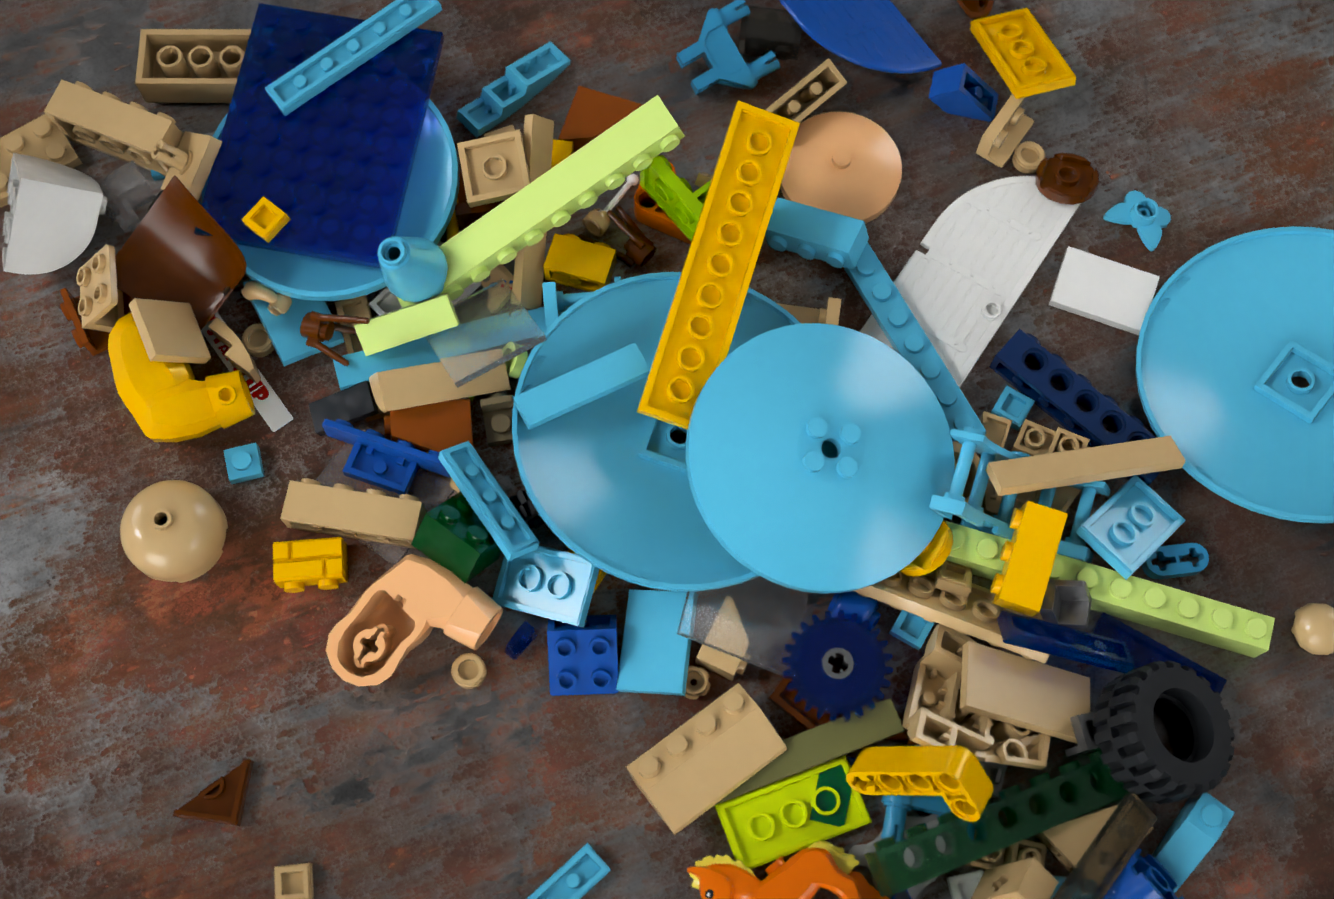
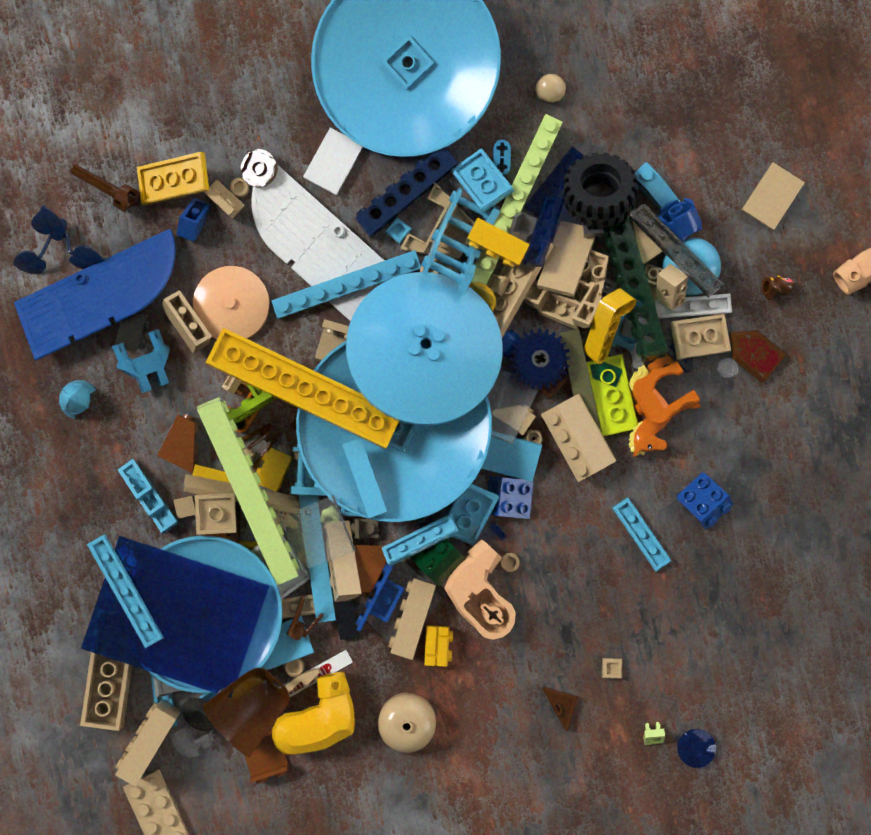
camera: 80 degrees left, 15 degrees up
white brick [2,153,107,275] -> none
tan bracket [76,245,124,333] -> none
tan tile [128,298,211,364] -> none
tan tile [151,131,223,201] -> none
medium azure plate [223,442,265,484] -> none
yellow tile [241,196,291,243] -> none
tan arm [242,281,292,316] -> none
yellowish green tile [354,293,460,356] -> none
medium azure cone [377,236,448,303] -> none
medium azure brick [765,197,869,270] -> none
medium azure plate [889,610,935,651] -> none
tan tile [986,436,1186,496] -> none
tan slope [1012,419,1090,456] -> none
medium azure animal [1103,190,1171,252] -> none

